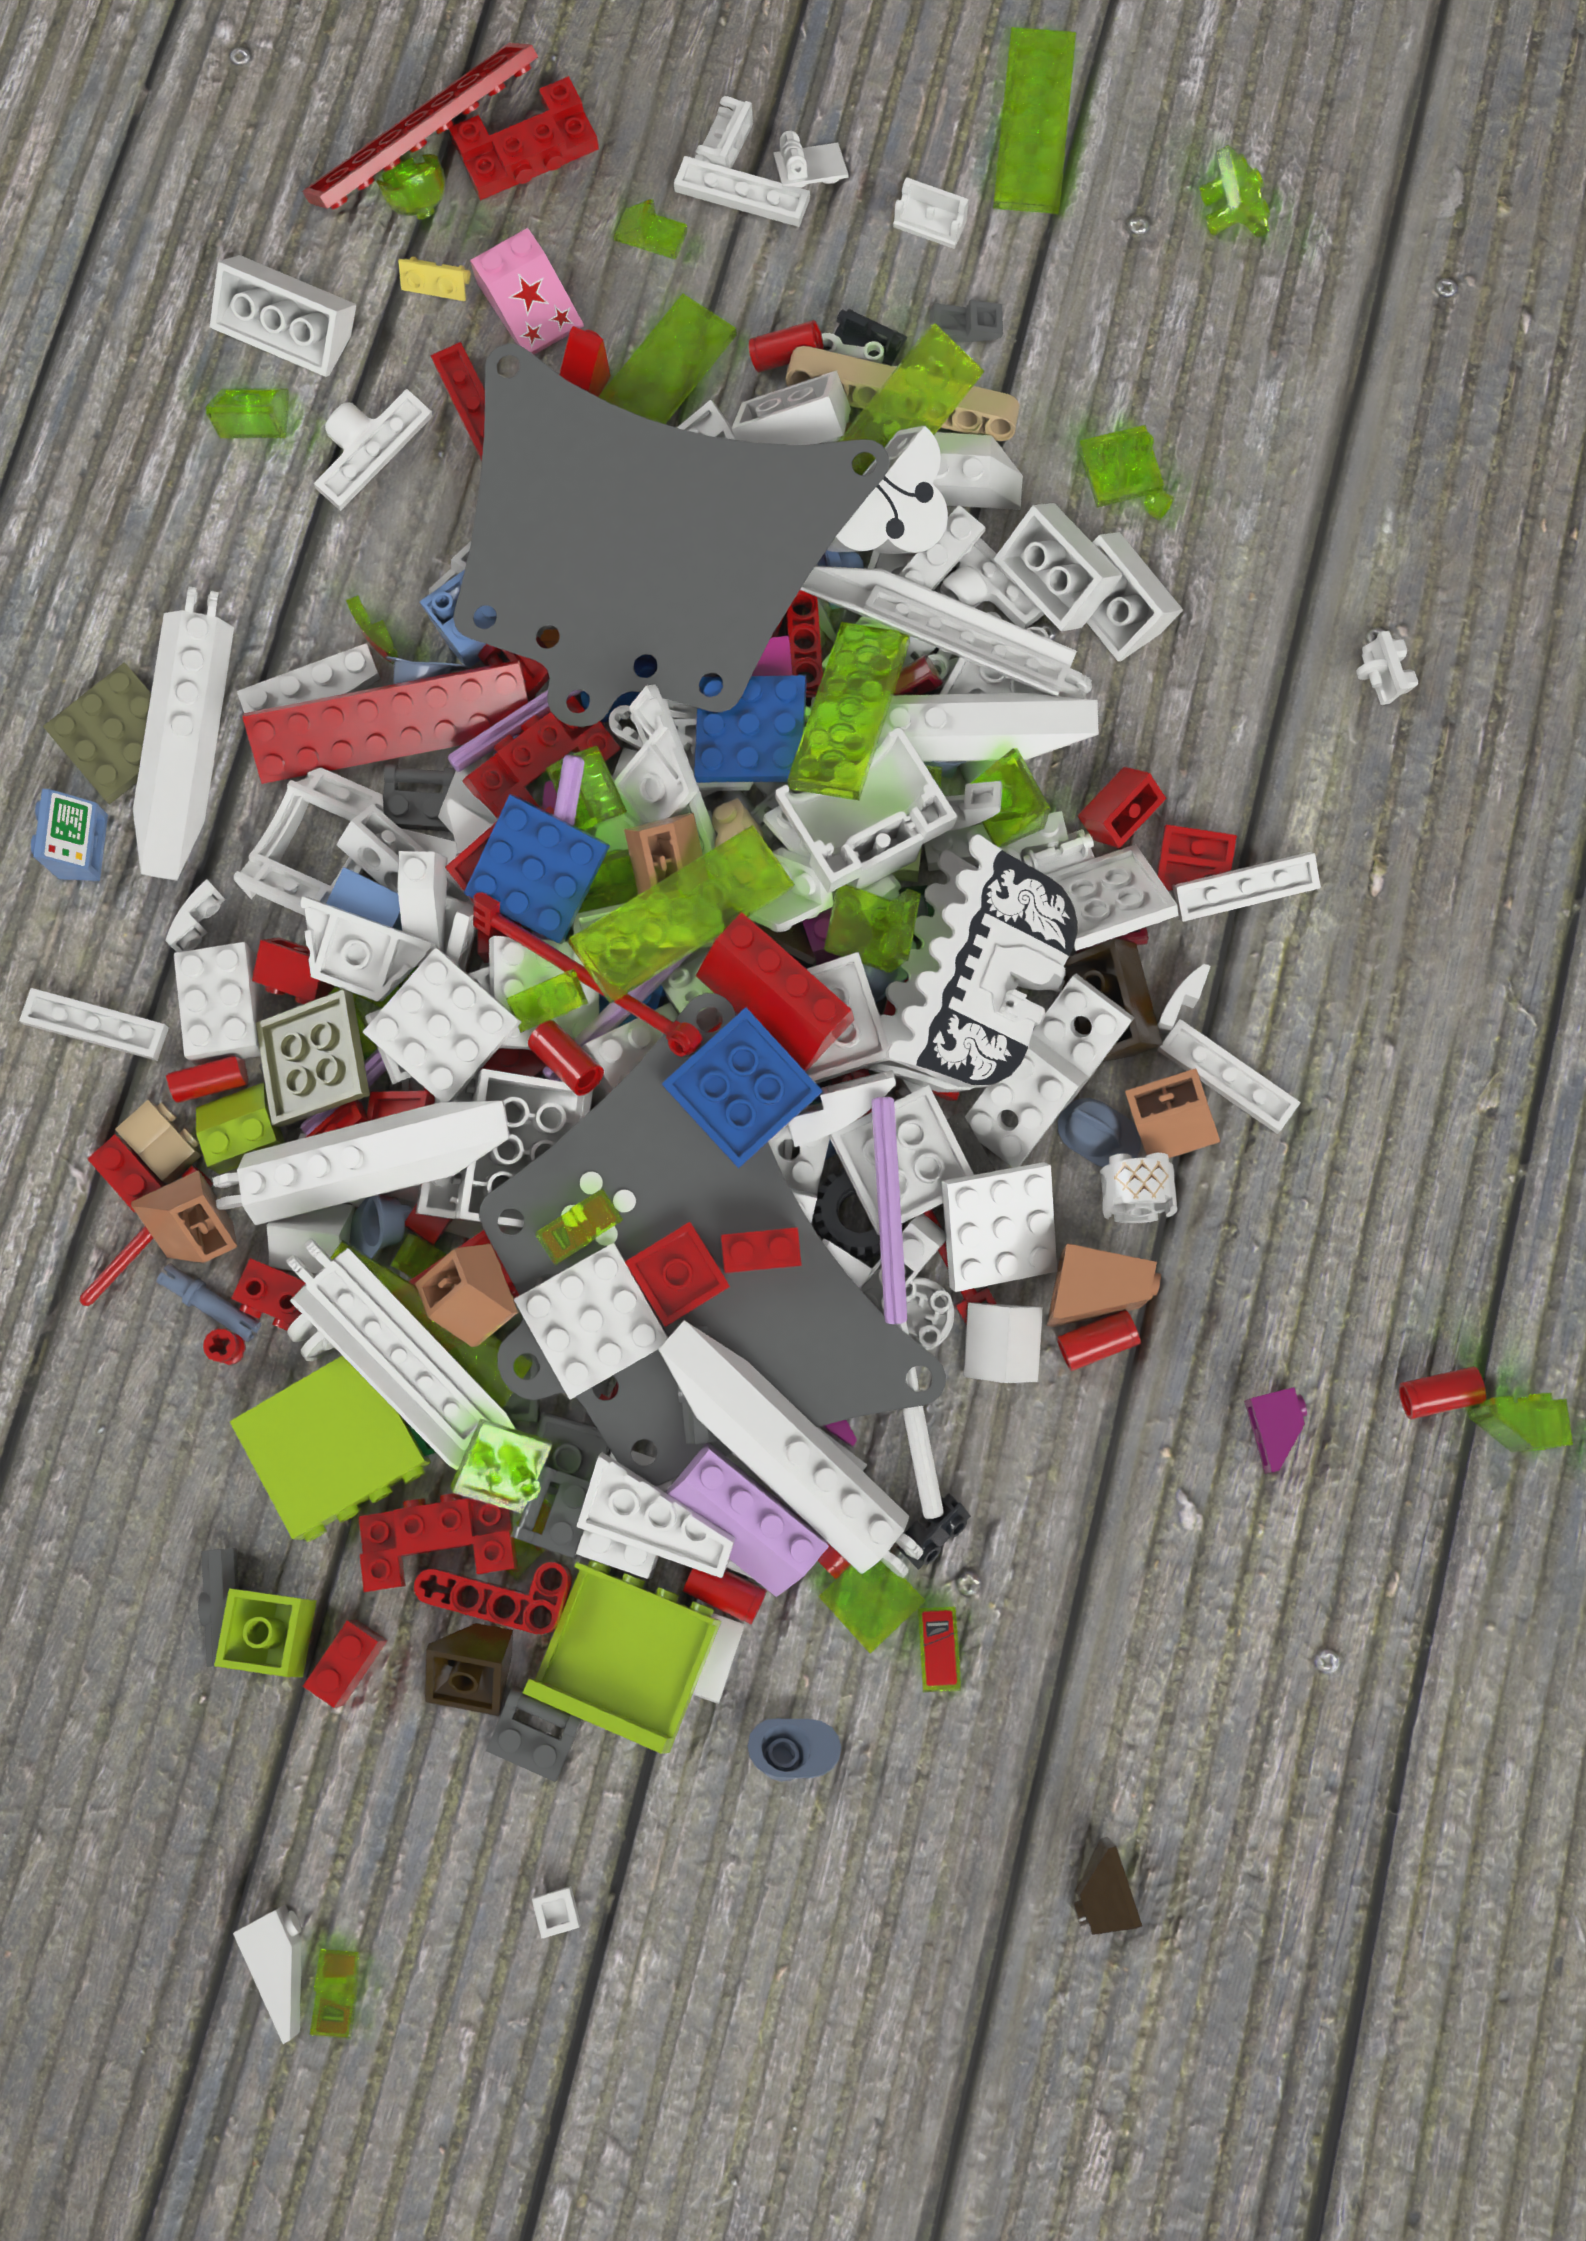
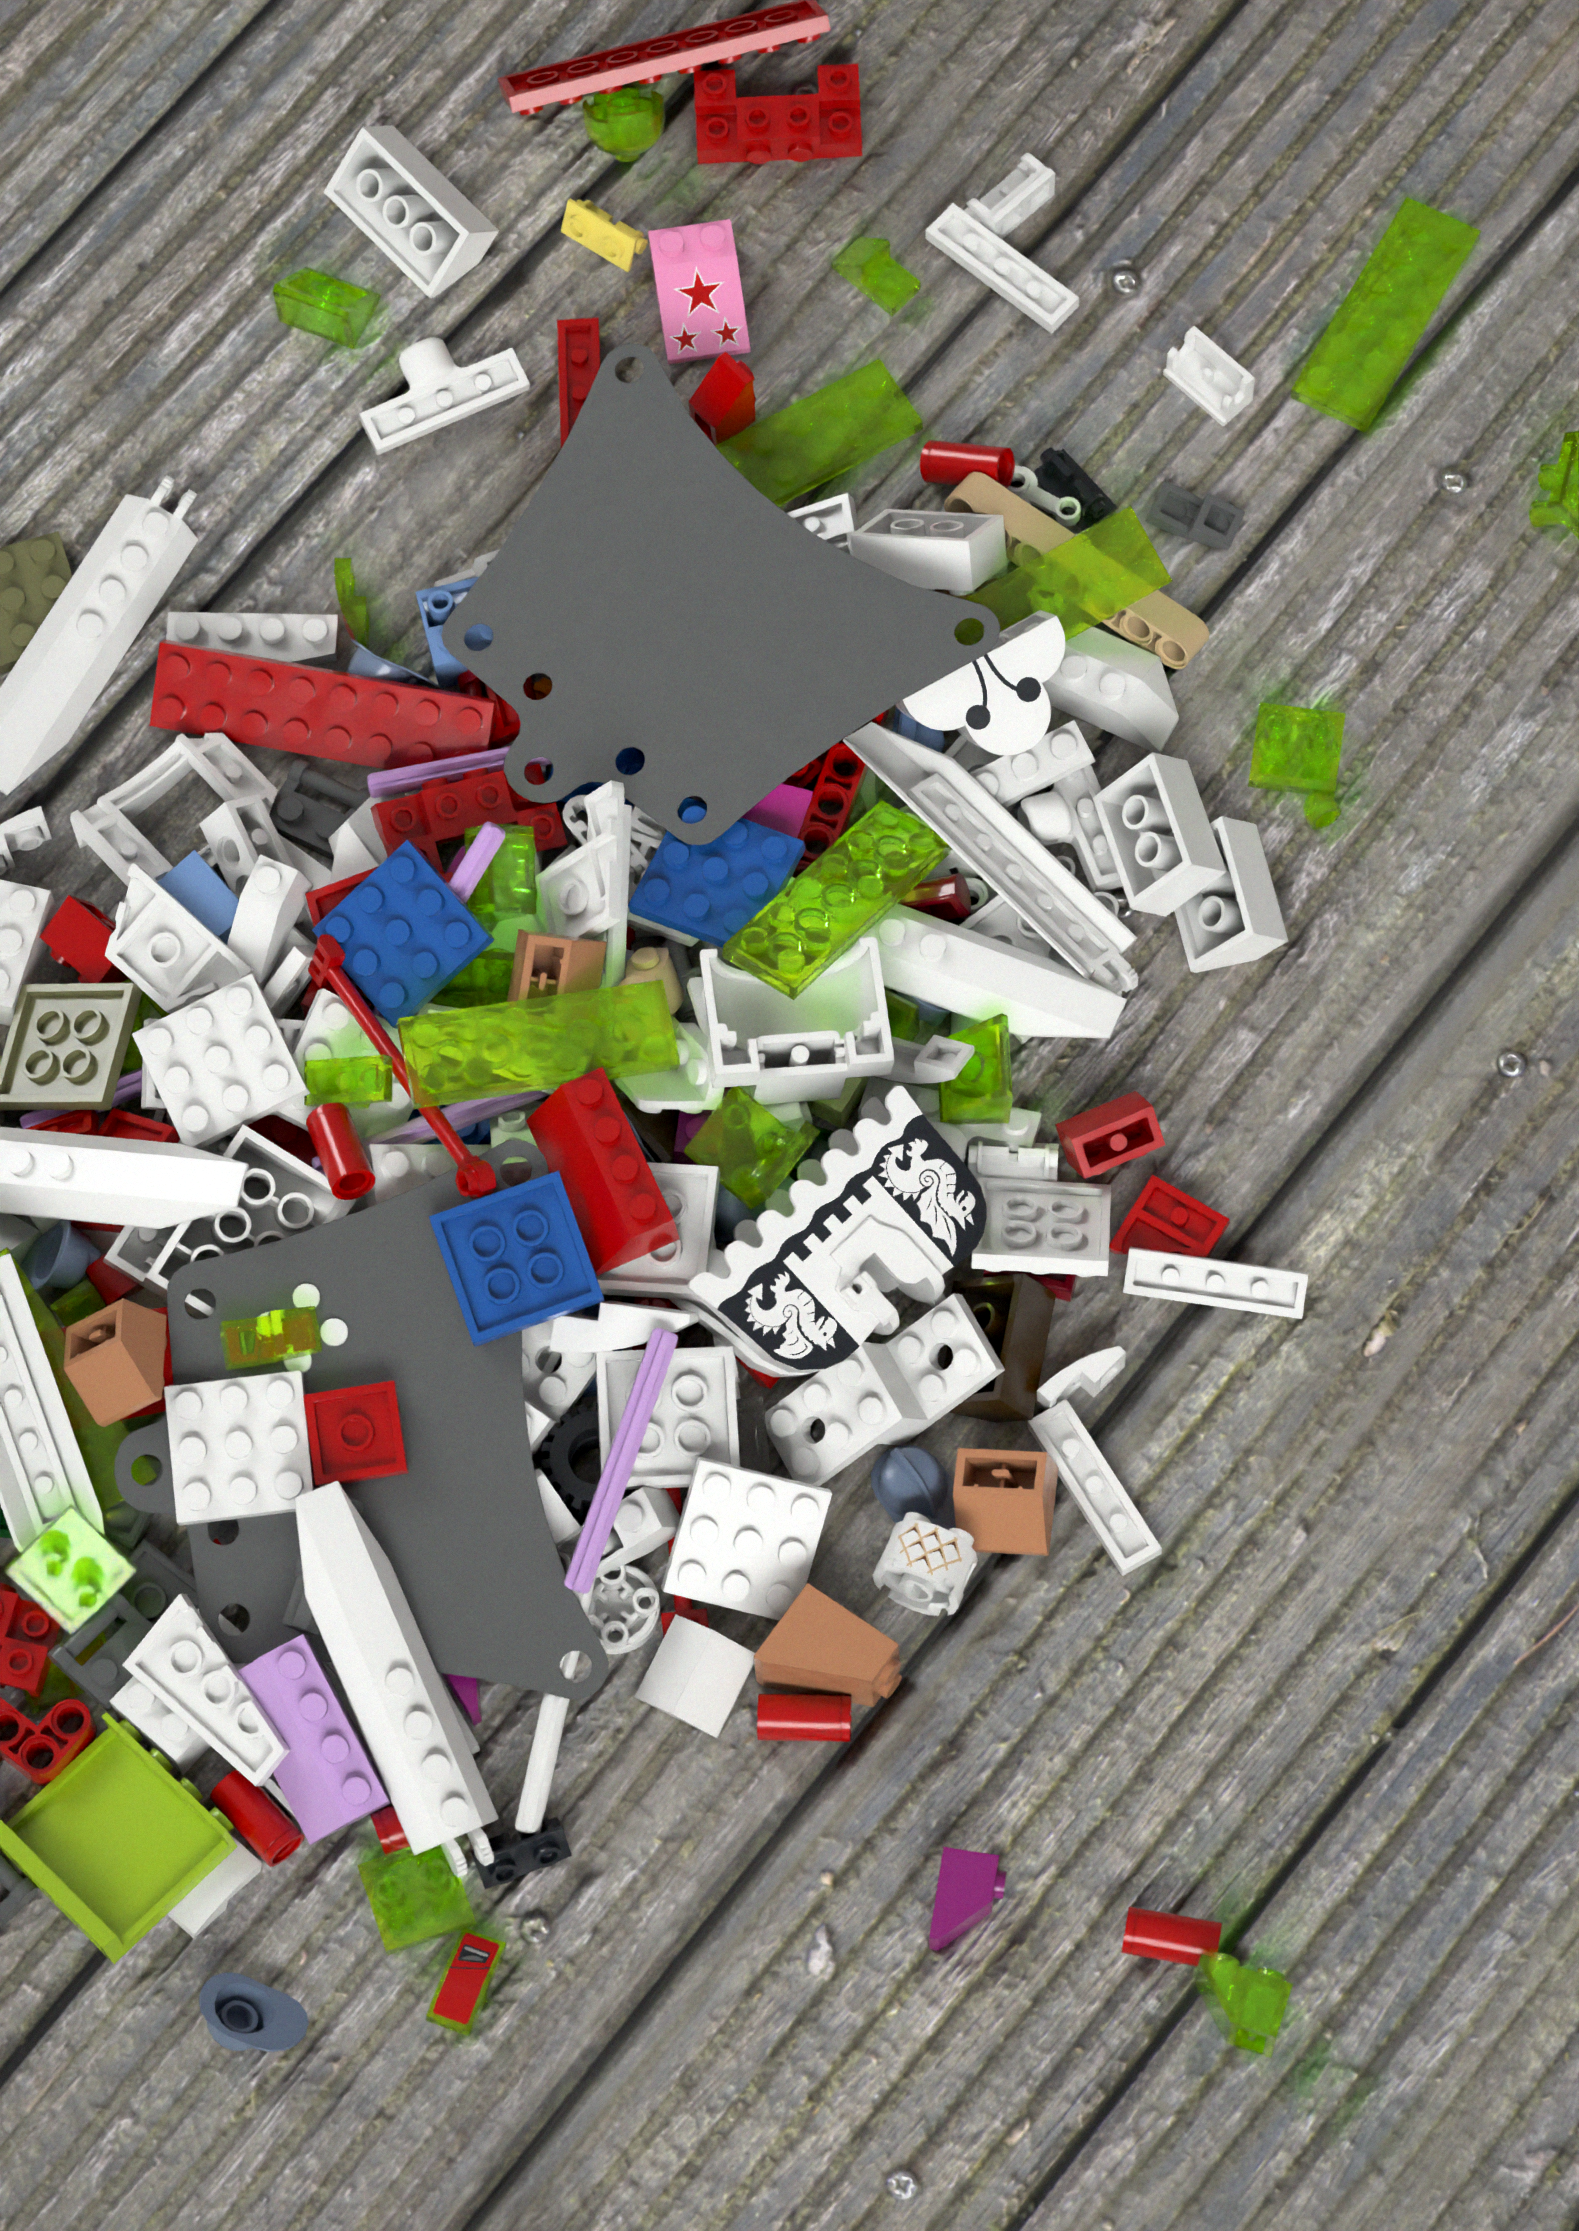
camera: 20 degrees right, 10 degrees down
red brick [721,1227,802,1273] -> none
white hinge [773,131,849,189] -> none
white hips [1356,631,1418,705] -> none

